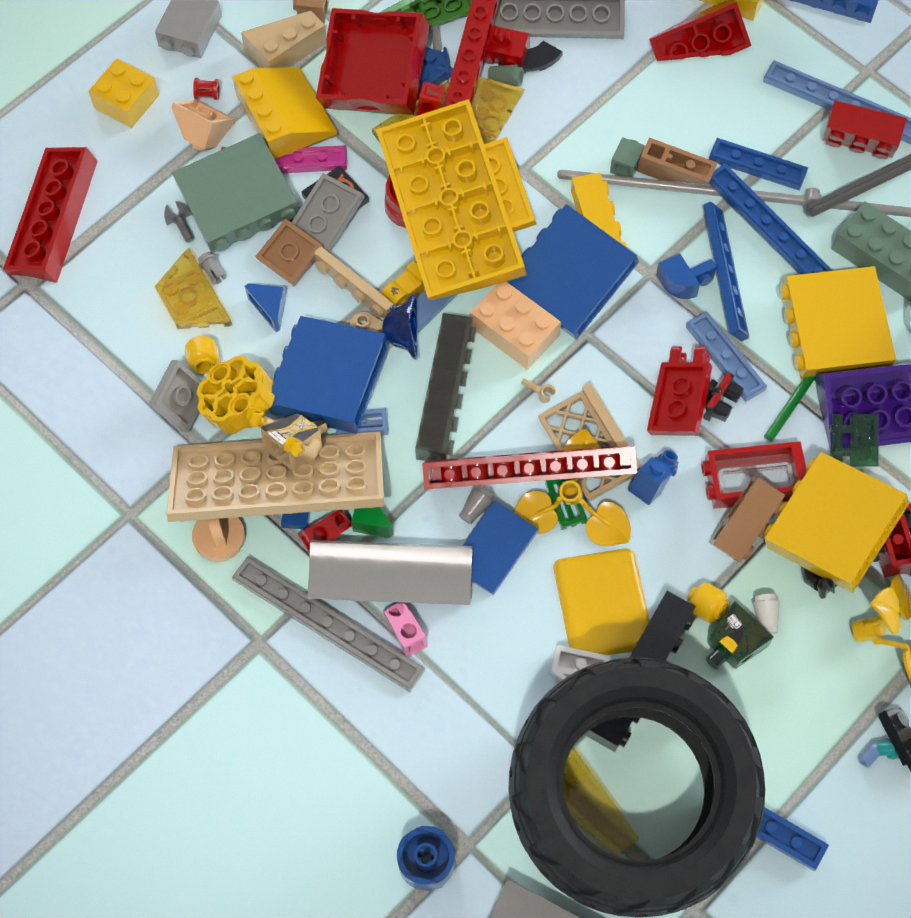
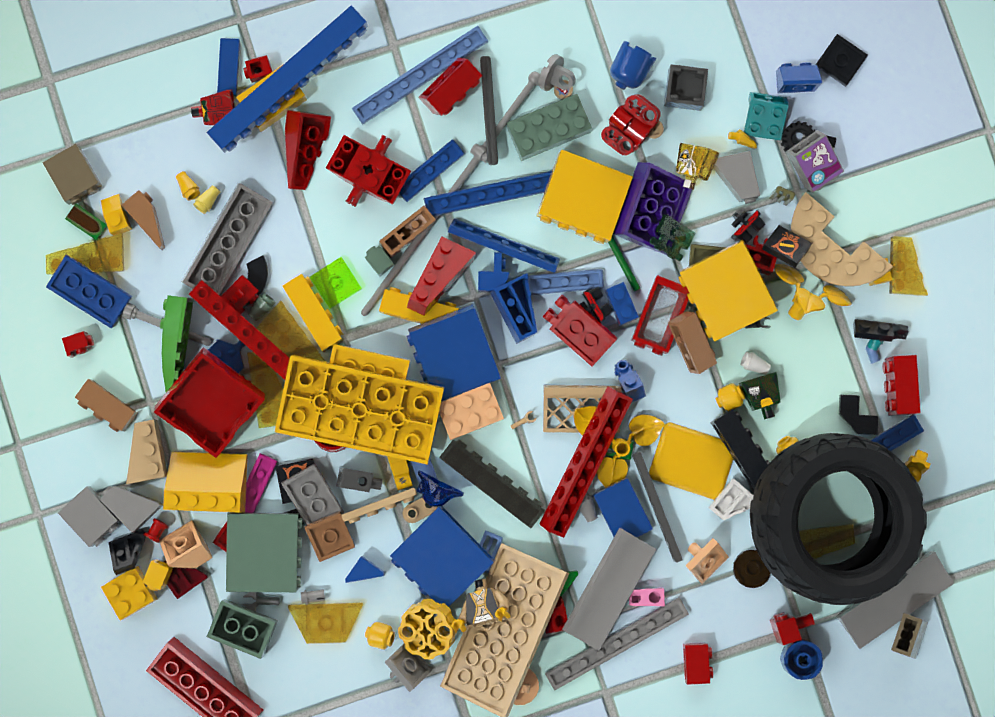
camera: 70 degrees left, 20 degrees up
red leg [416,82,445,116] -> none
none -> light grey slope [100,486,163,533]
none -> black wing [108,529,146,575]
none -> yellow brick [142,559,173,591]
none -> dark red wing [164,560,209,599]
none -> sand green brick [206,599,278,659]
none -> yellow brick [282,274,344,352]
none -> clear neon green tile [309,257,362,309]
none -> red slope [325,135,411,207]
none -> dark grey torso [336,467,382,492]
none -> red wedge [407,236,476,316]
none -> blue wedge [490,273,537,344]
none -> blue brick [605,282,639,327]
none -> dark grey tile [632,452,683,563]
none -> red brick [683,643,713,685]
none -> light nougat tile [686,538,729,584]
none -> dark brown tile [733,549,771,588]
none -> red brick [770,612,815,645]
none -> black tile [839,395,878,435]
none -> red brick [882,355,921,416]
none -> yellow hips [904,450,931,482]

